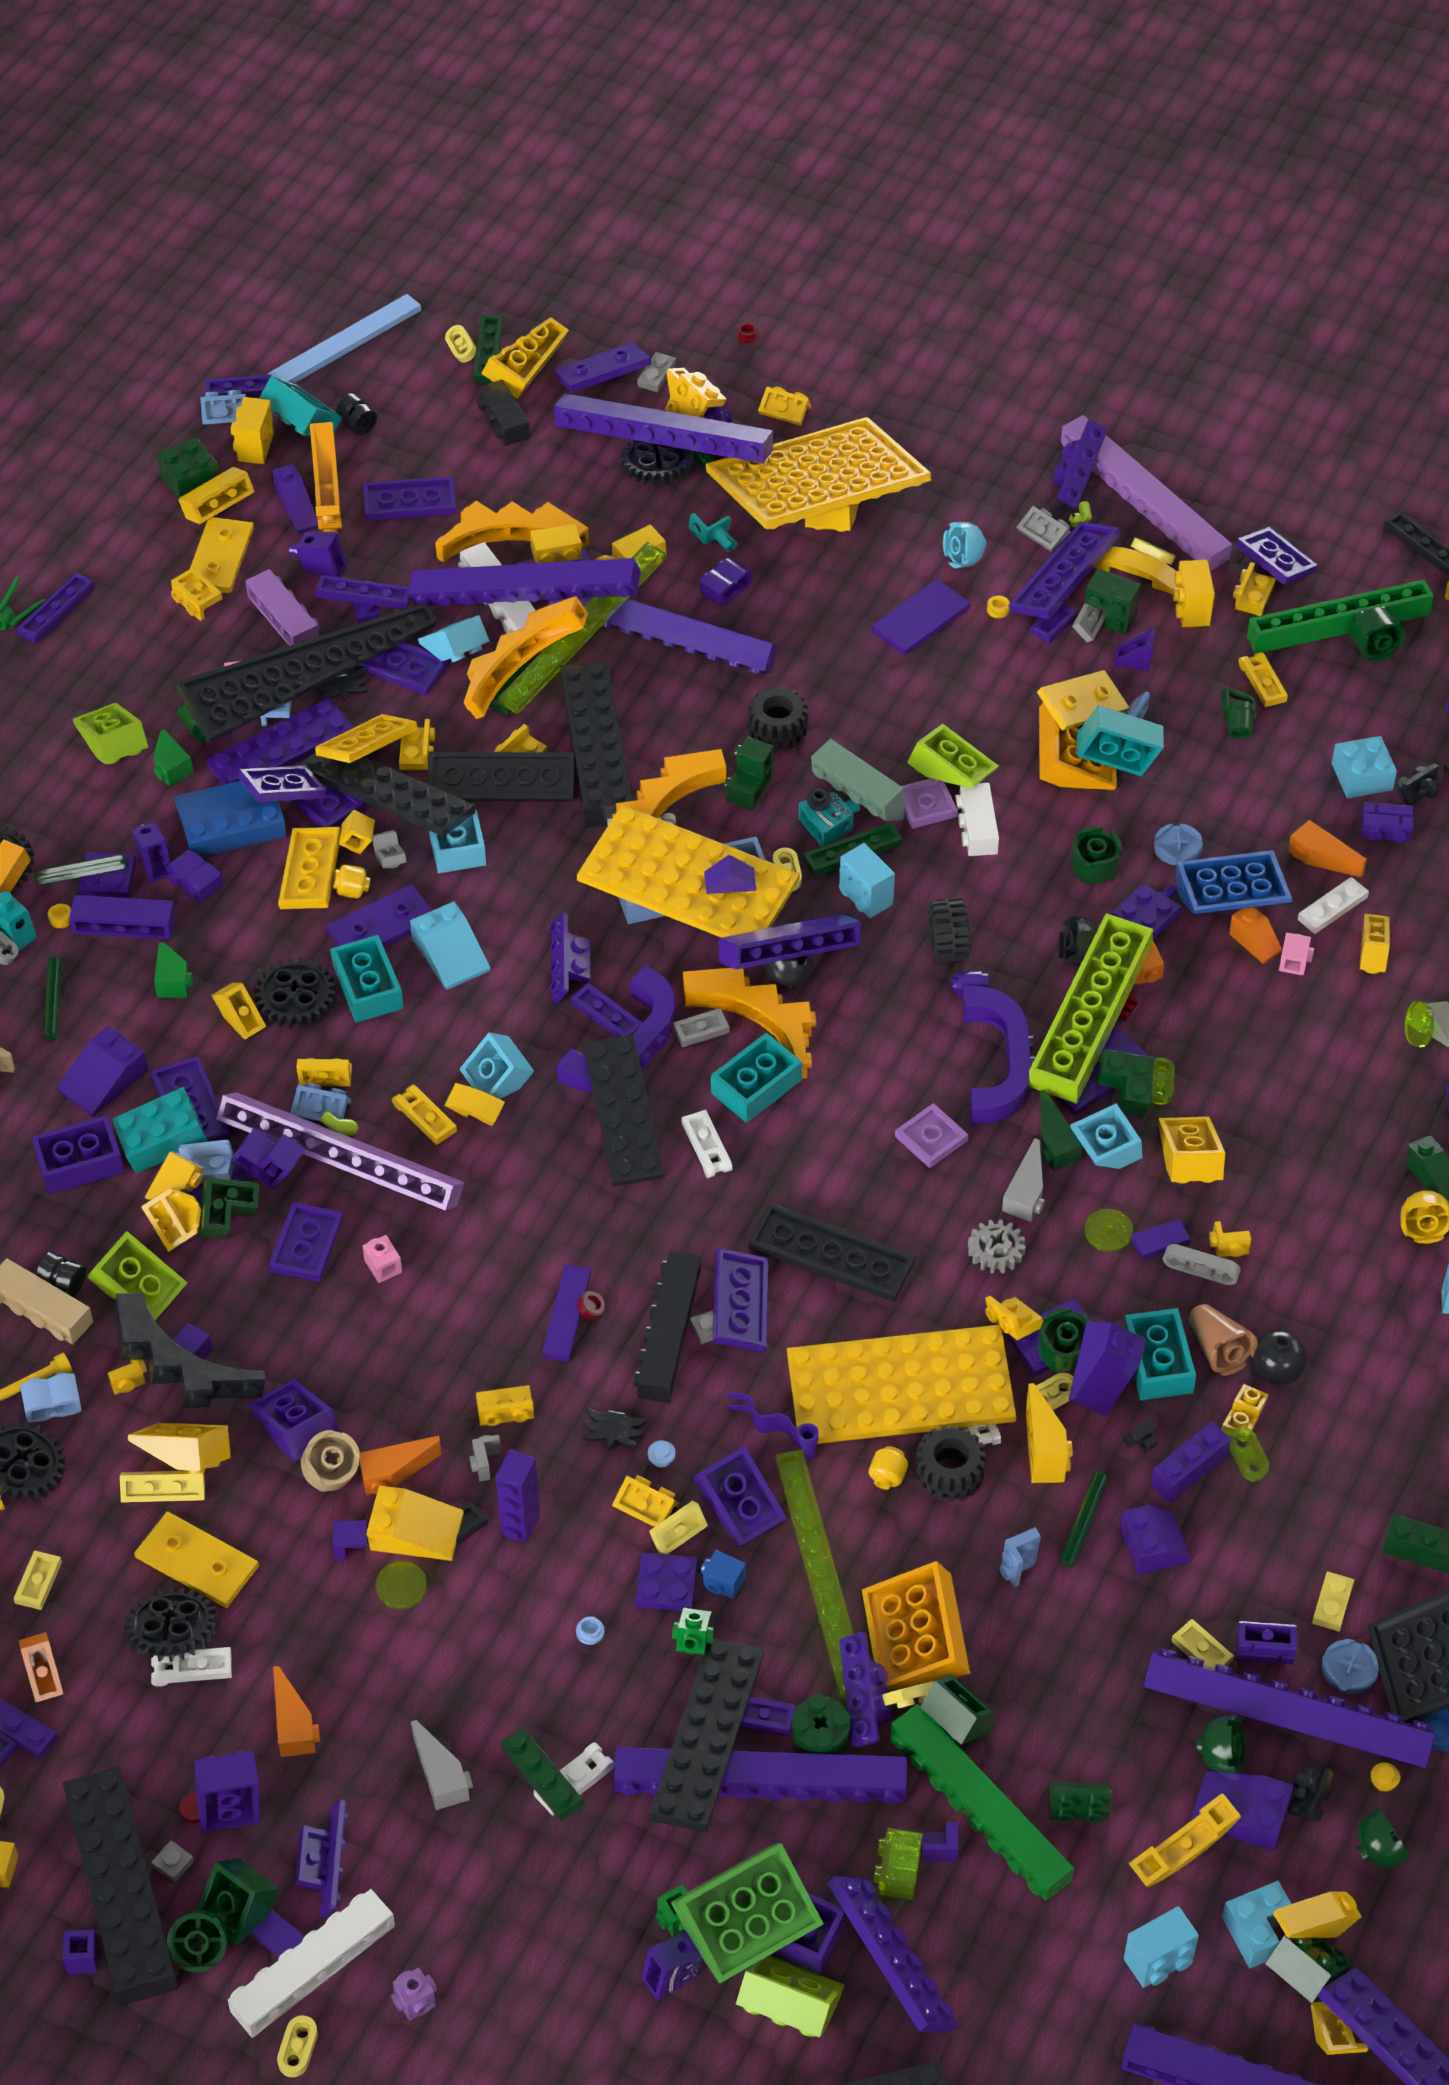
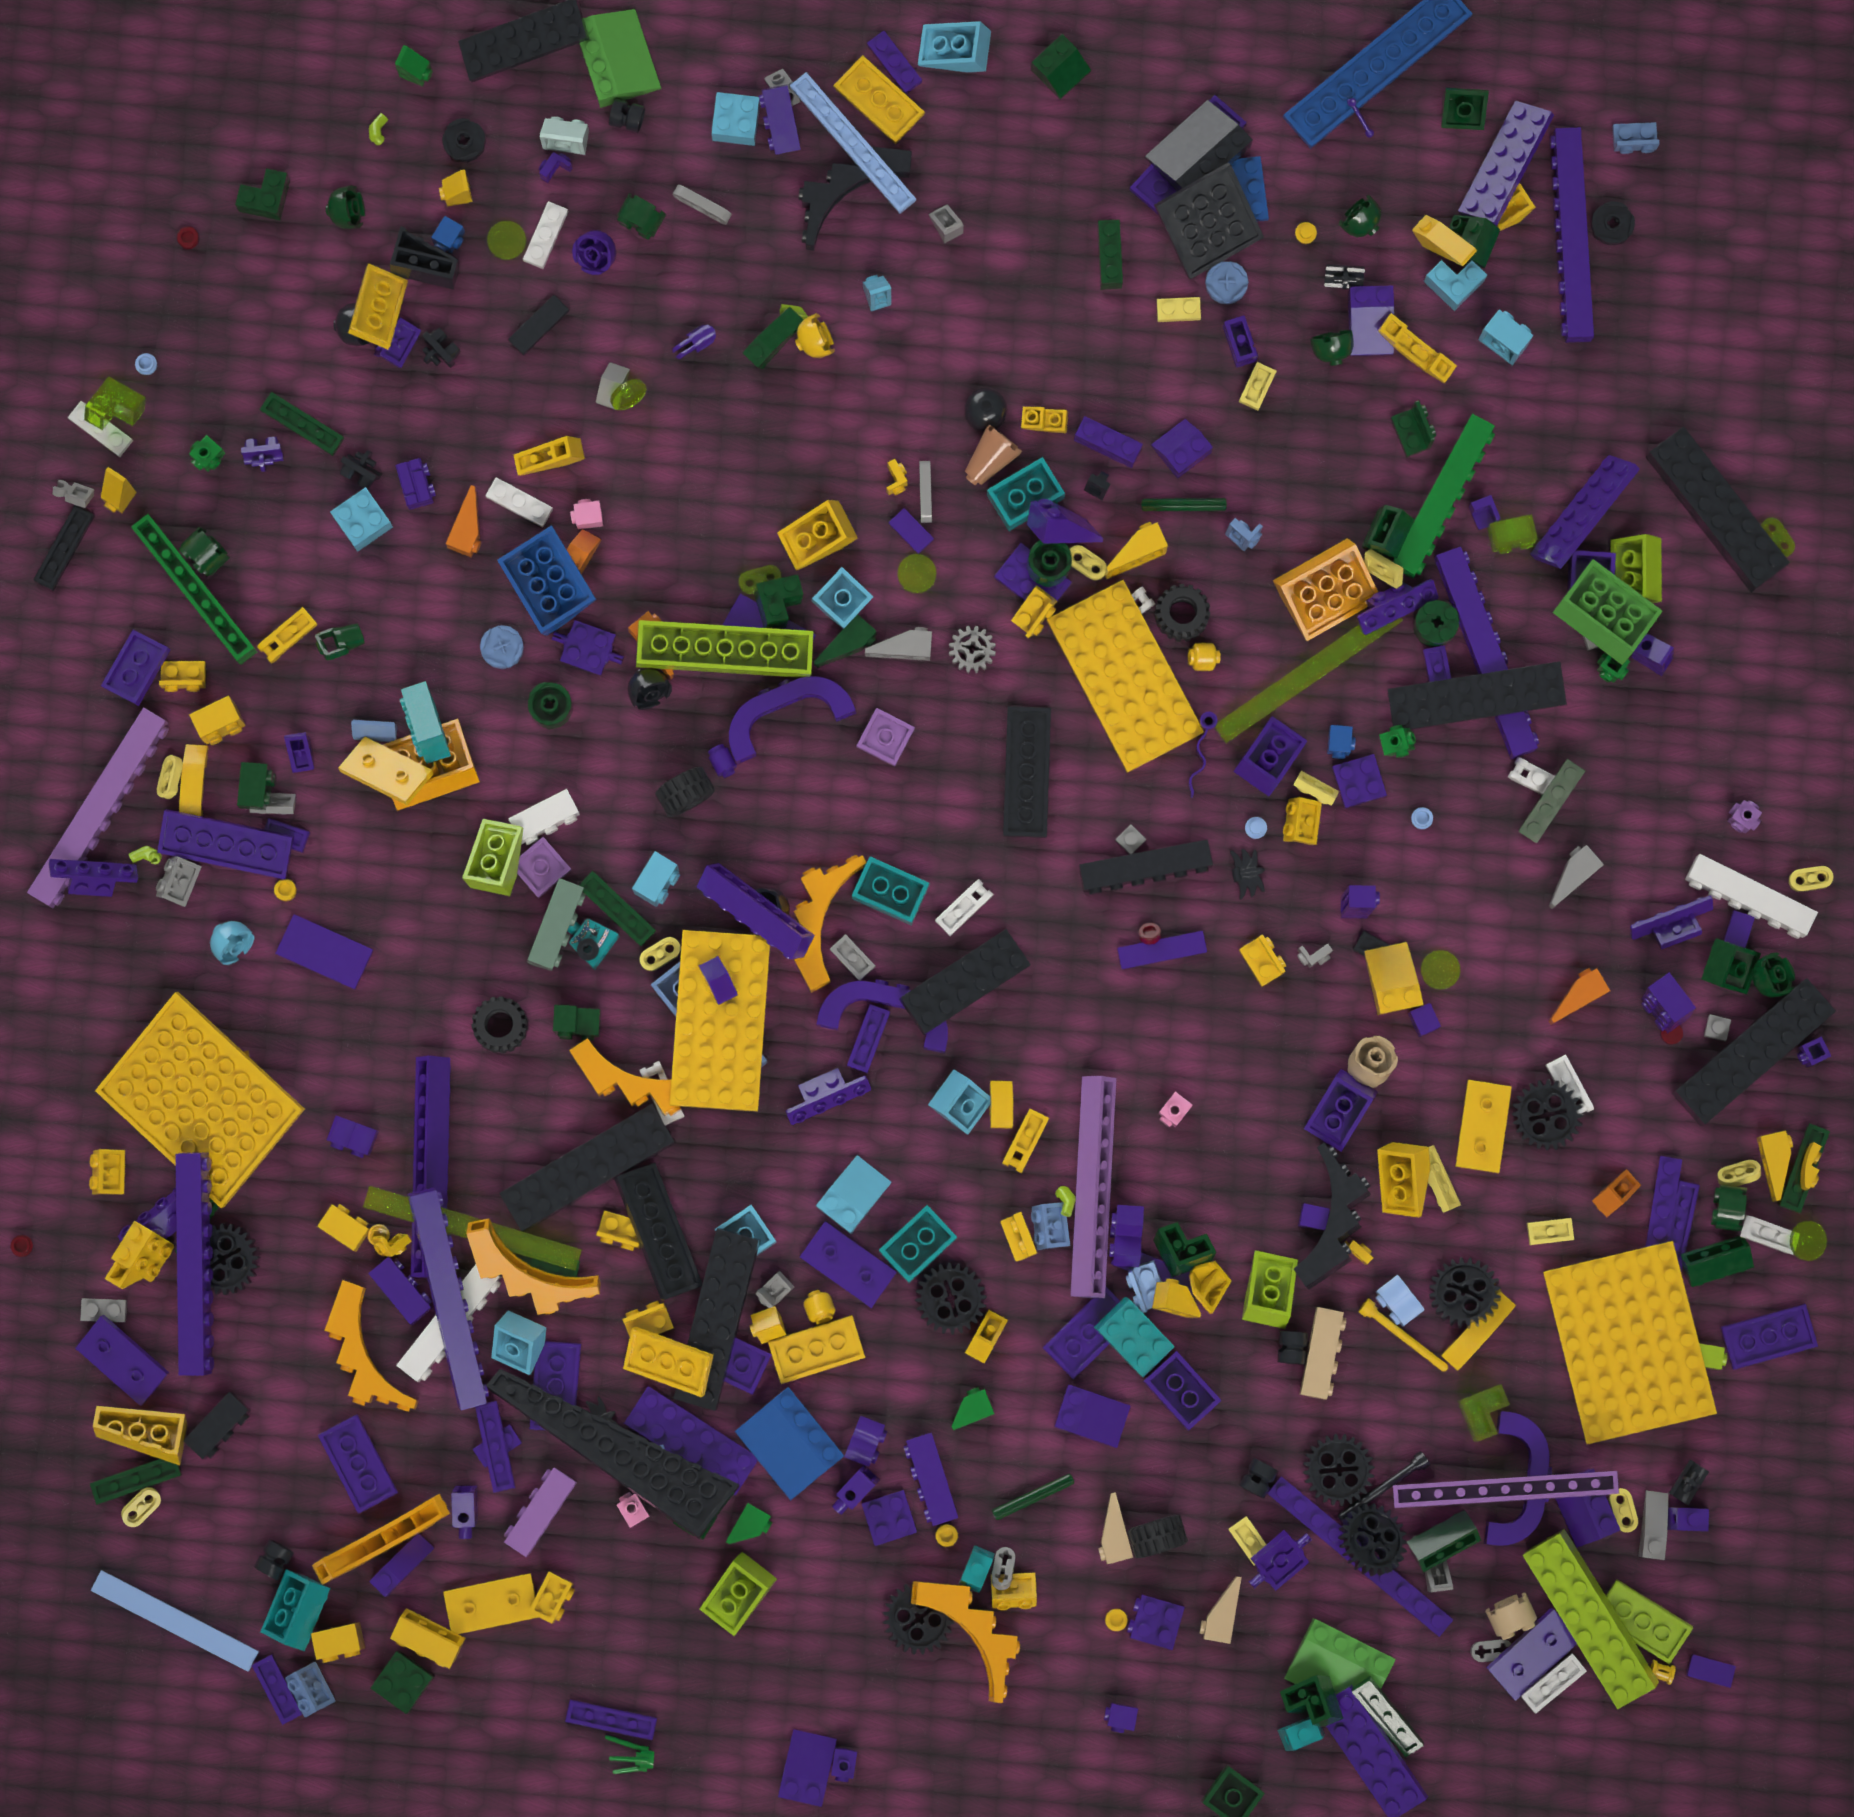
camera: 115 degrees left, 30 degrees up
axle [34,854,127,885] -> none
dark purple plate [238,765,326,803] -> none
dark purple plate [269,1202,344,1282] -> none
orange slope [359,1436,442,1495] -> none
yellow brick [530,523,582,563] -> none
teal bracket [688,513,738,552] -> none
dark purple tile [712,1248,768,1352] -> none
dark purple brick [1143,1648,1435,1768] -> none
clear neon green plate [1229,1427,1269,1481] -> none

